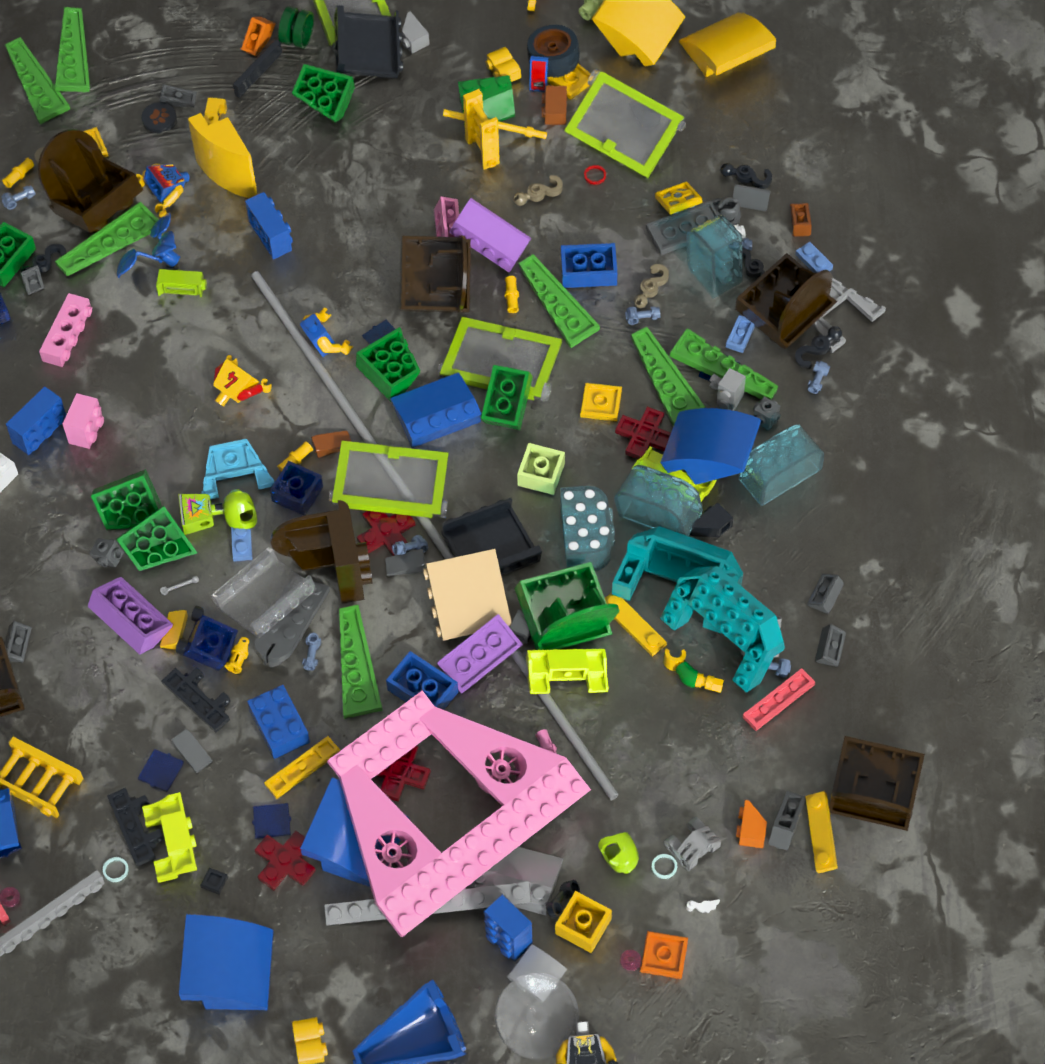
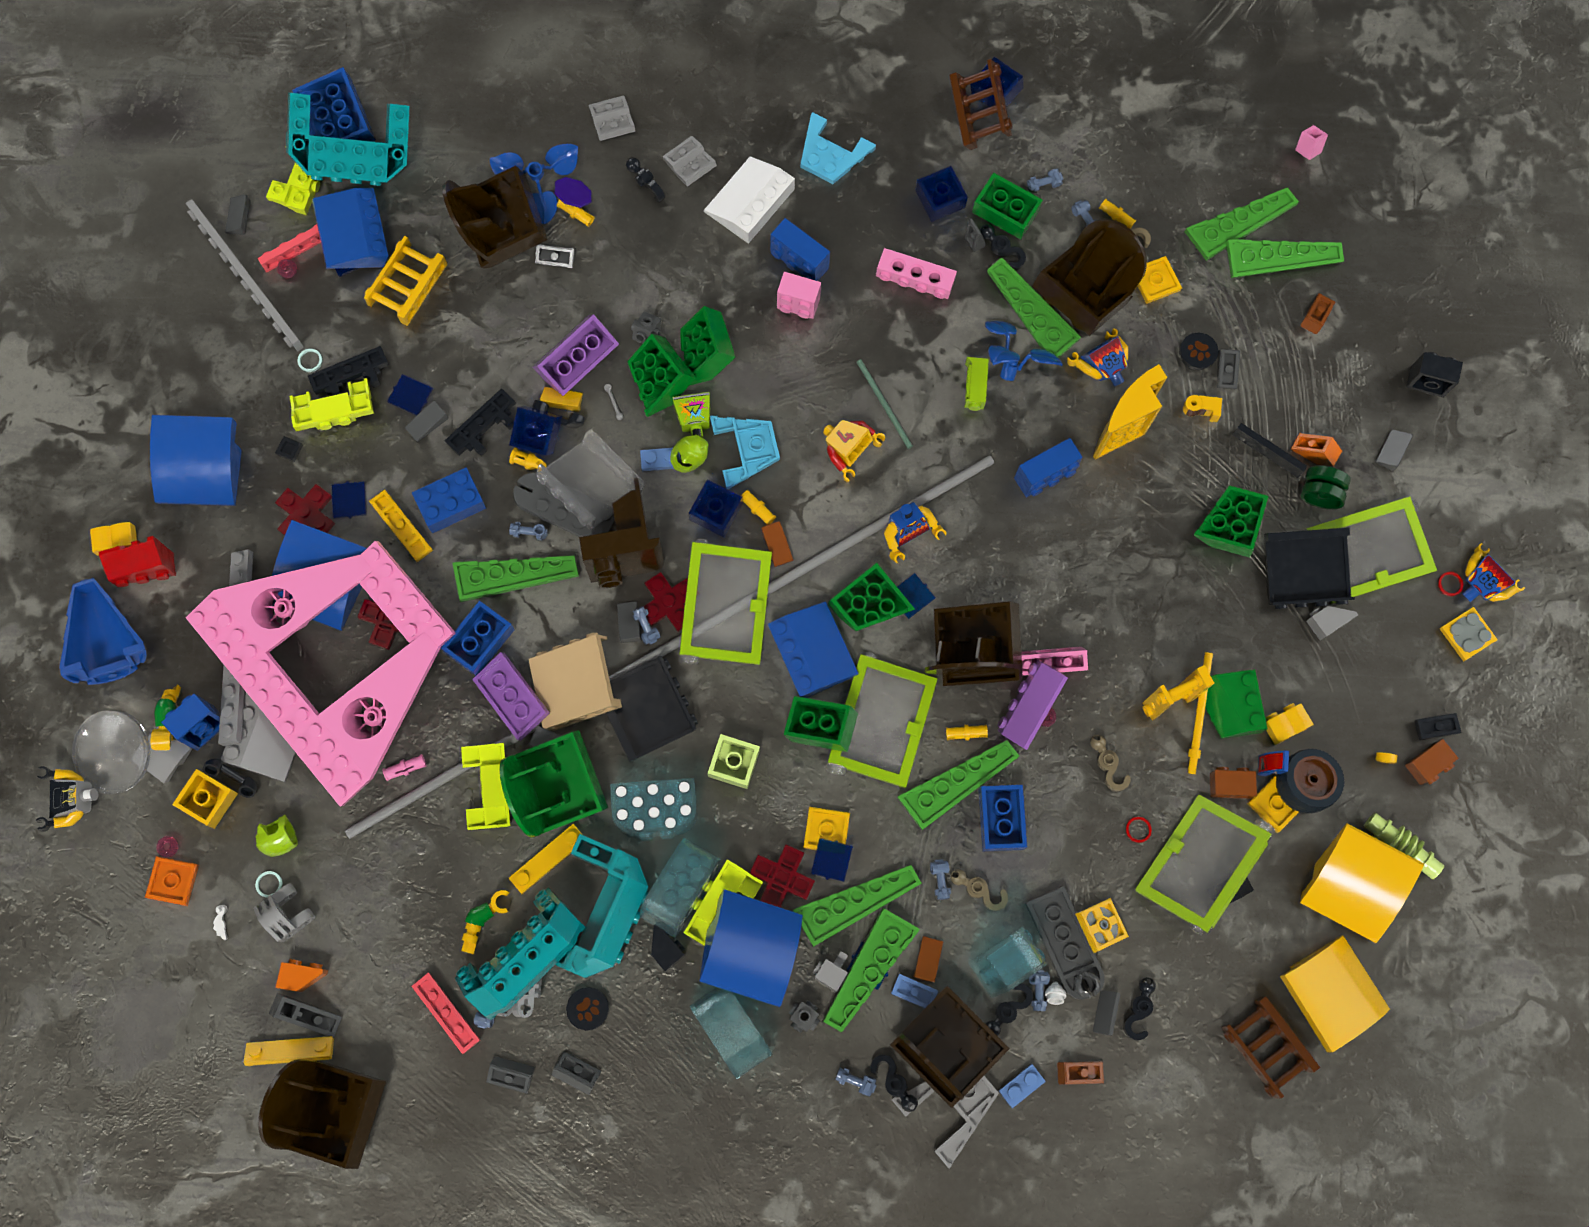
camera: 85 degrees right, 15 degrees up
none -> red wedge [99,536,176,587]
none -> yellow piece [150,684,181,750]
none -> black tile [566,987,609,1031]
none -> clear blue piece [811,838,853,882]
none -> sand green axle [856,359,913,449]
none -> dark orange slope [913,936,943,983]
none -> reddish brown fence [1221,996,1321,1099]
none -> dark orange slope [1301,293,1336,334]

